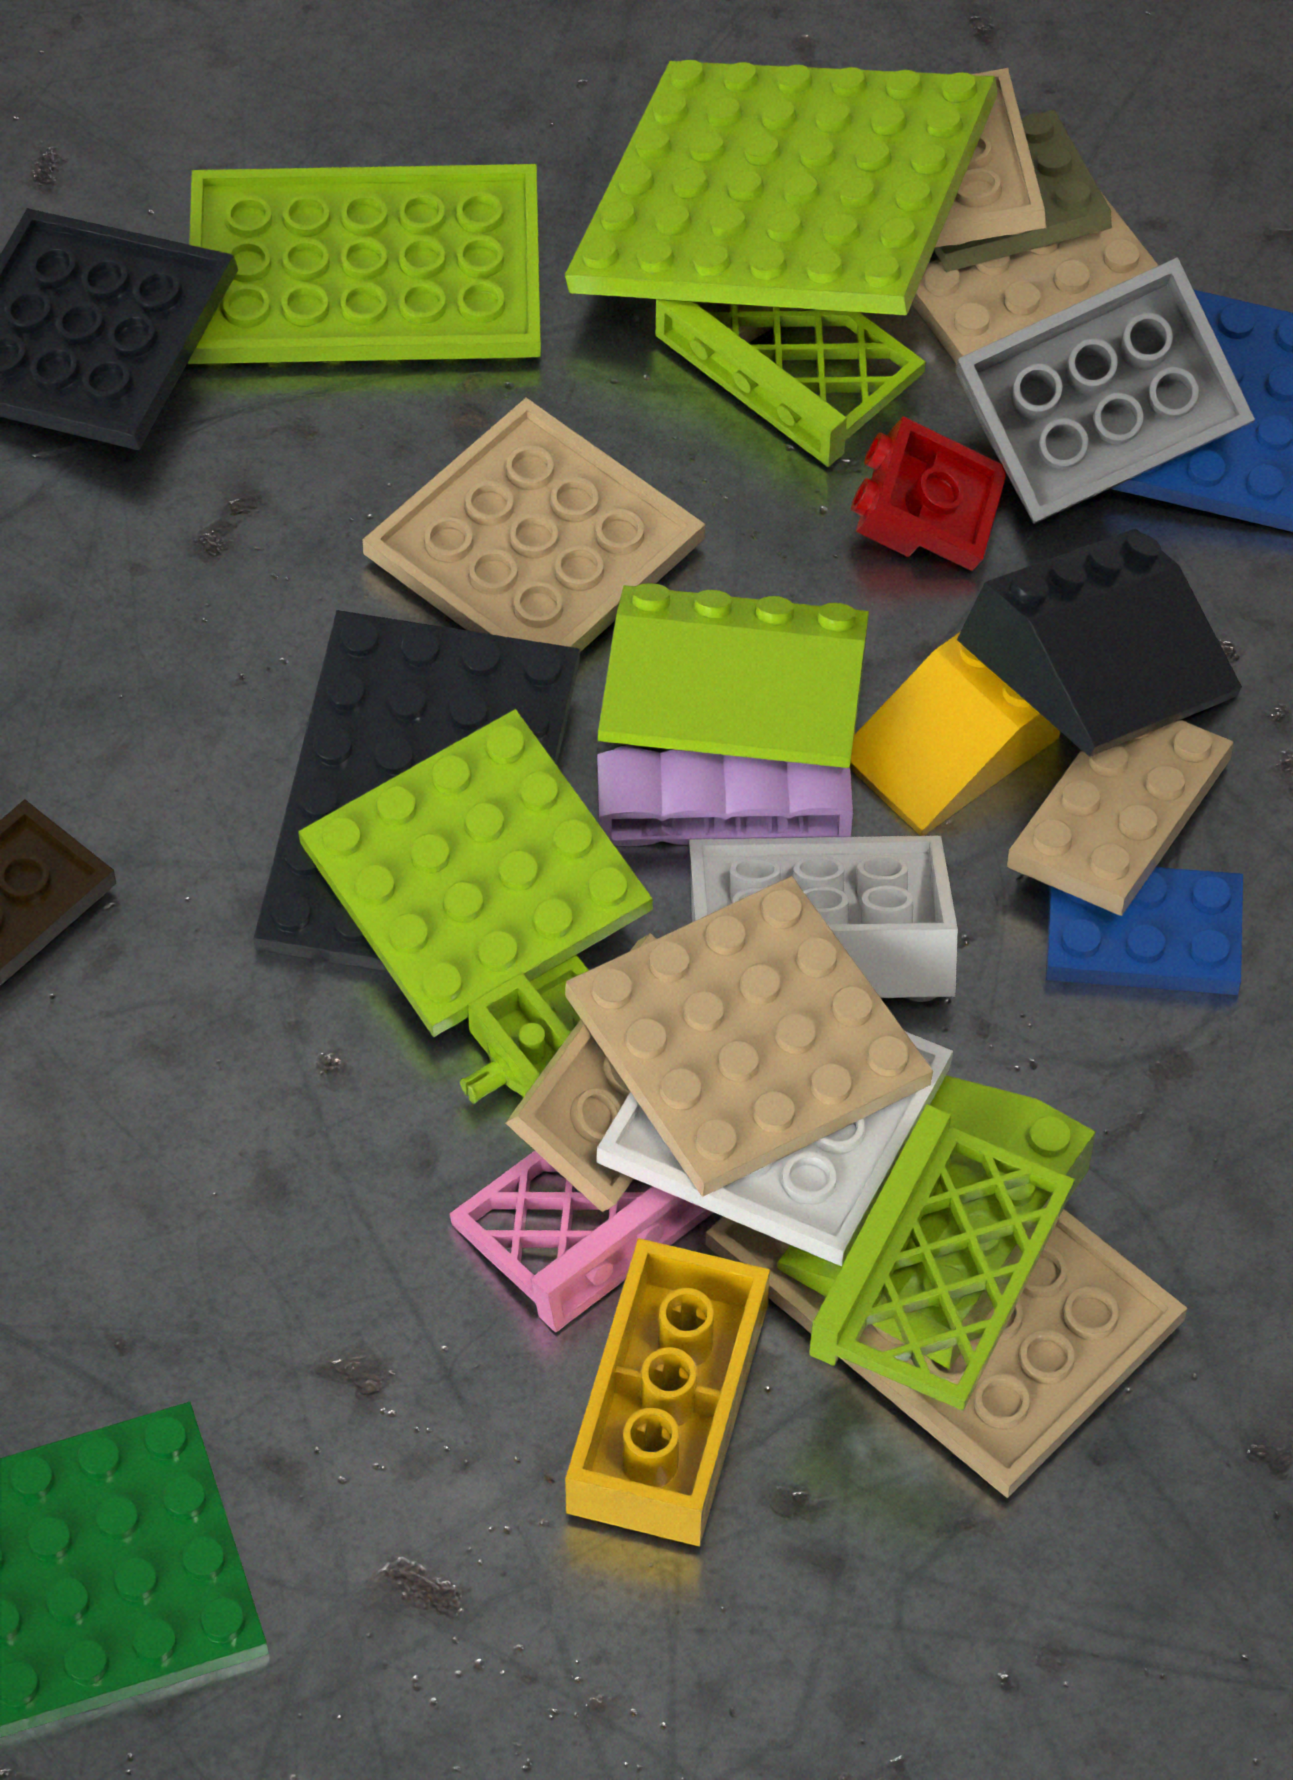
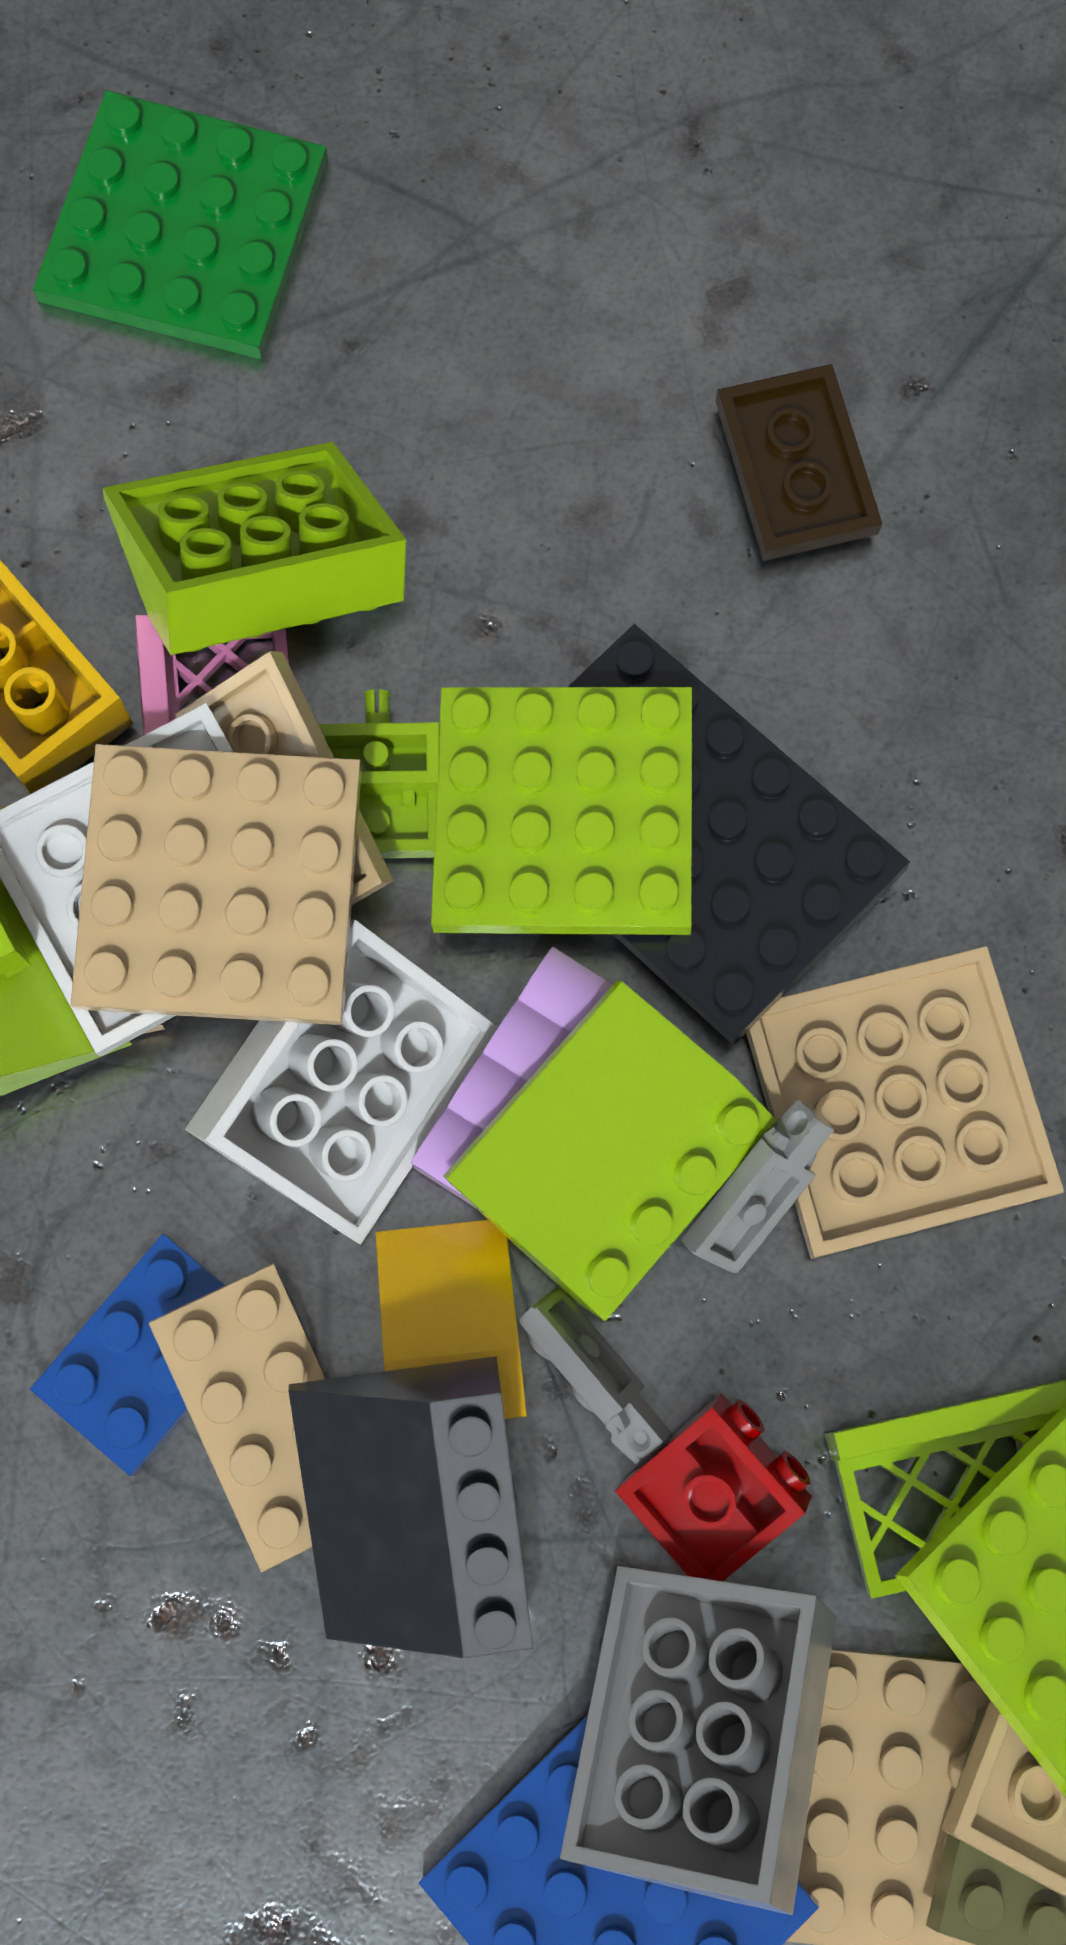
camera: 120 degrees right, 20 degrees up
none -> lime slope [103,442,406,655]
none -> light grey hinge [517,1287,671,1464]
none -> light grey hinge [681,1100,834,1274]

